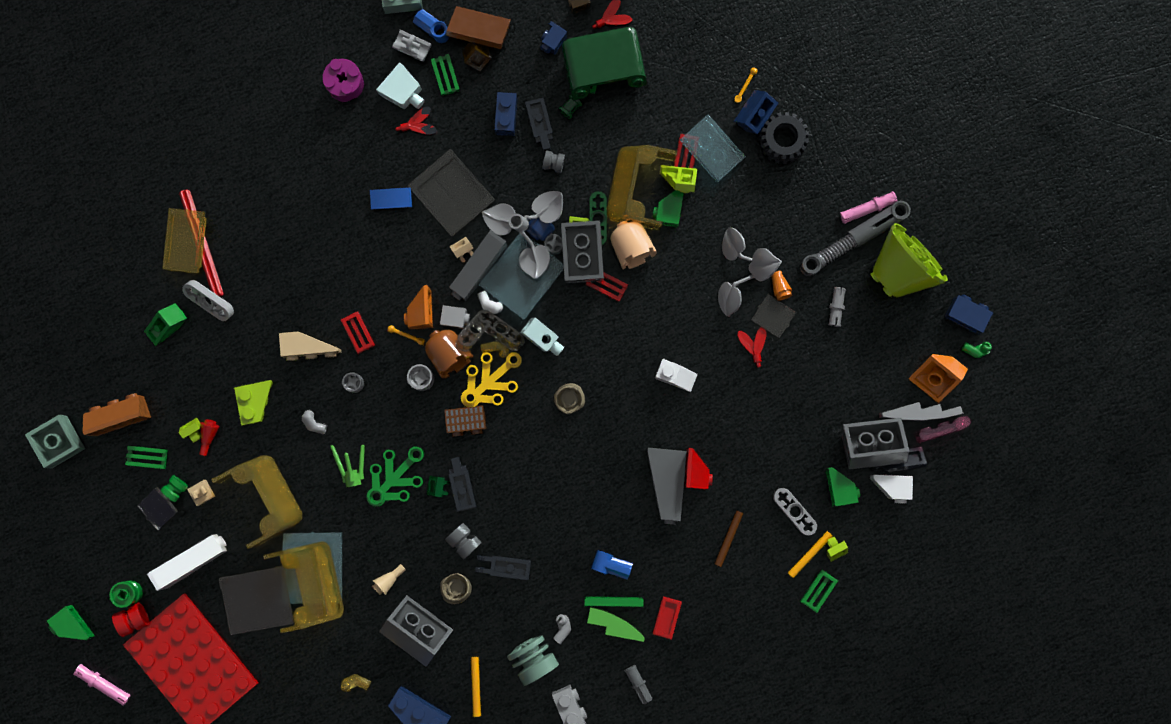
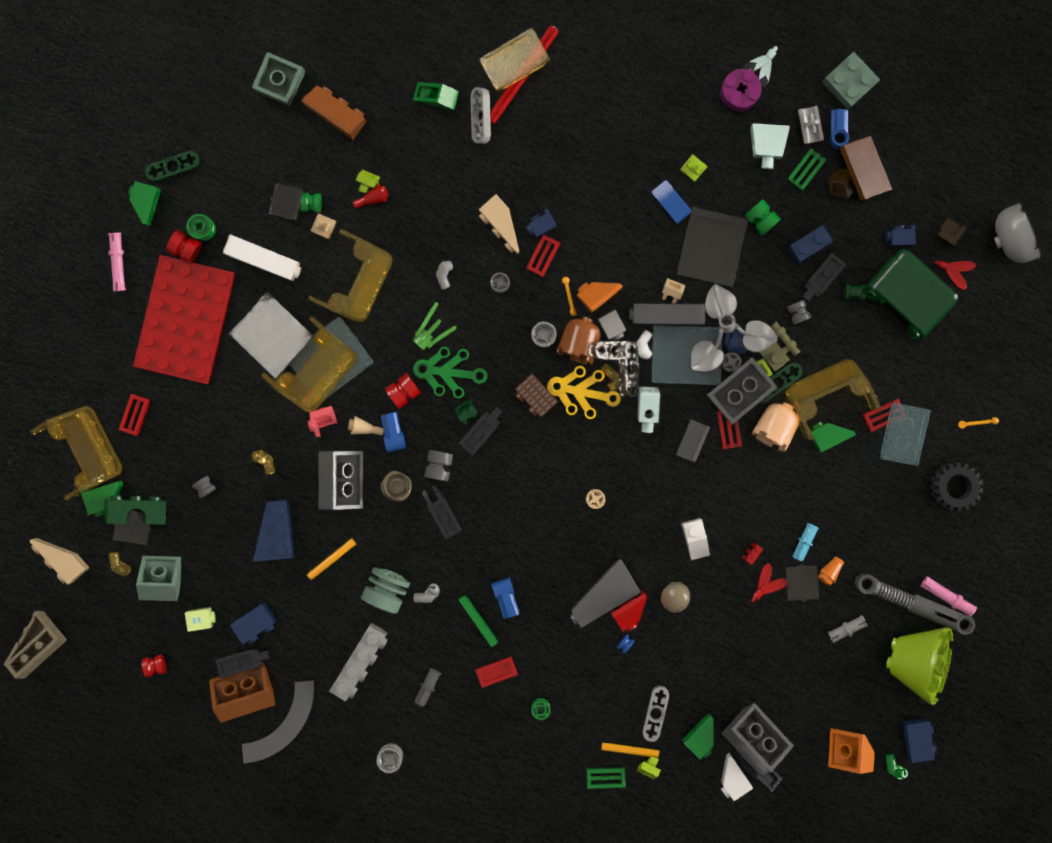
camera: 55 degrees right, 5 degrees up
green tile [125,446,168,469] -> none
lime wing [234,380,273,426] -> none
red piece [395,107,437,135] -> none
dark tan hair [554,383,585,414] -> none
bright green slope [587,606,644,642] -> none
lime wing [660,165,697,193] -> none
reddish brown bar [715,510,743,567] -> none
light grey plant [718,228,782,317] -> none
dark blue brick [734,90,778,134] -> none
light grey slope [879,402,963,421] -> none
clear pink hinge [915,416,971,443] -> none
none -> dark green beam [145,151,200,182]
none -> coral bracket [308,406,337,437]
none -> blue piece [381,412,406,452]
none -> red wheel [385,373,421,409]
none -> dark blue brick [526,209,557,238]
none -> green wheel [531,698,550,720]
none -> tan wheel [586,489,605,509]
none -> blue bush [616,635,635,654]
none -> dark tan hair [661,582,690,613]
none -> dark grey panel [676,420,710,462]
none -> lime tile [680,154,707,182]
none -> red tile [741,542,763,564]
none -> light aqua piece [742,46,778,87]
none -> green wheel [744,199,781,235]
none -> olive plate [759,322,800,372]
none -> medium azure axle [793,523,819,561]

